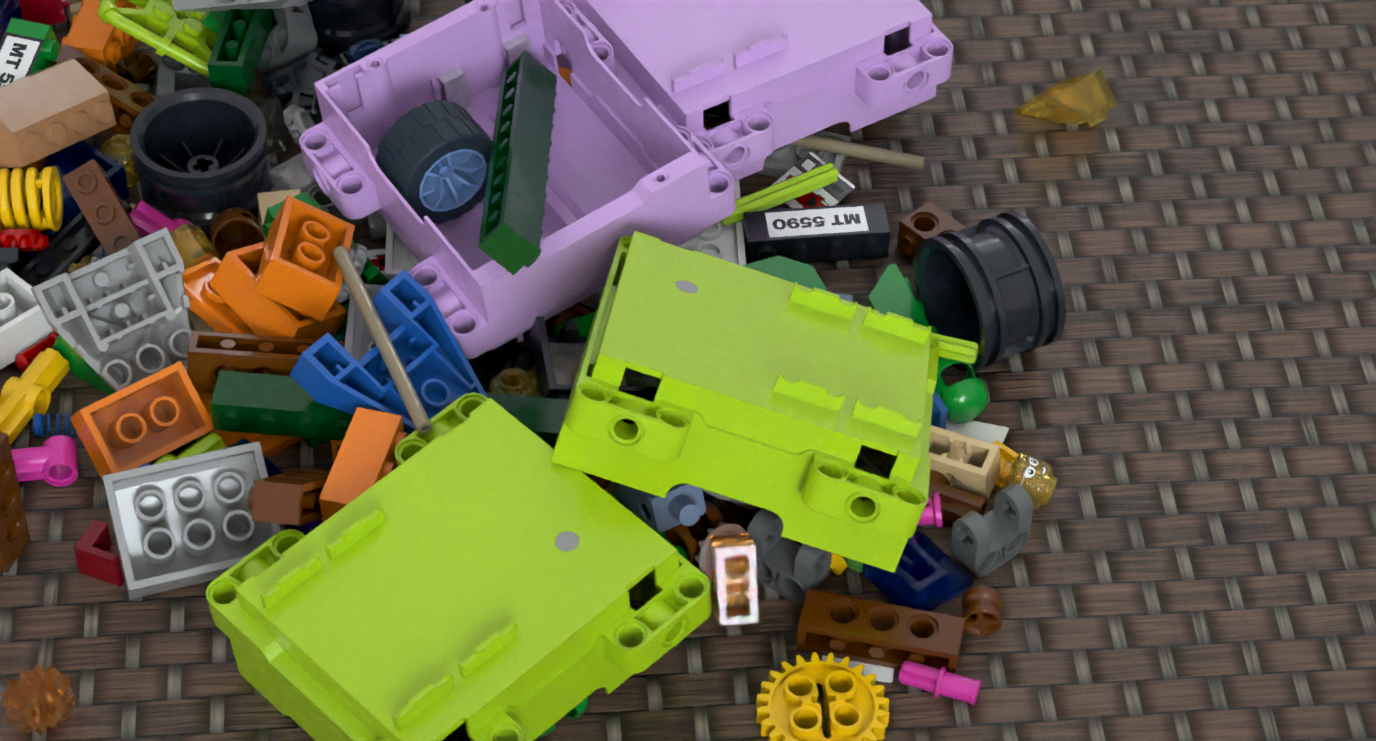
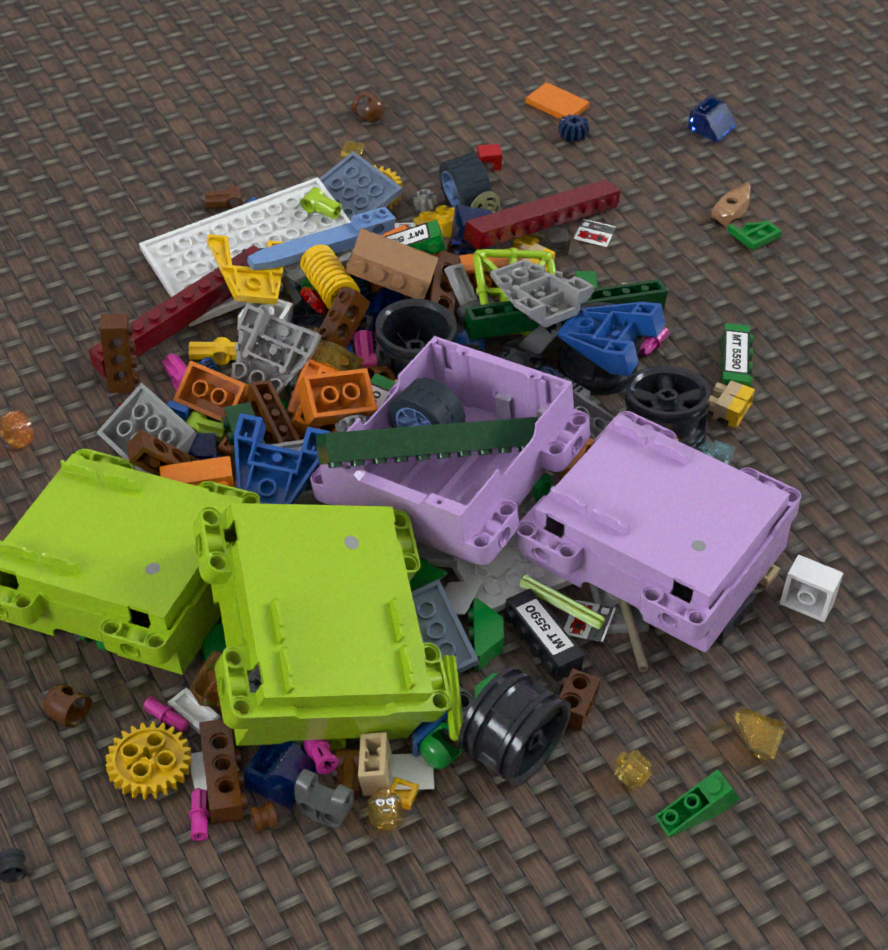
camera: 65 degrees right, 0 degrees up
dark tan piece [333,246,432,434] -> none
none -> dark pink axle [143,696,190,733]
none -> white tile [167,688,221,734]
none -> light grey tile [444,263,478,306]
none -> clear yellow head [614,750,653,788]
none -> green slope [654,769,740,838]

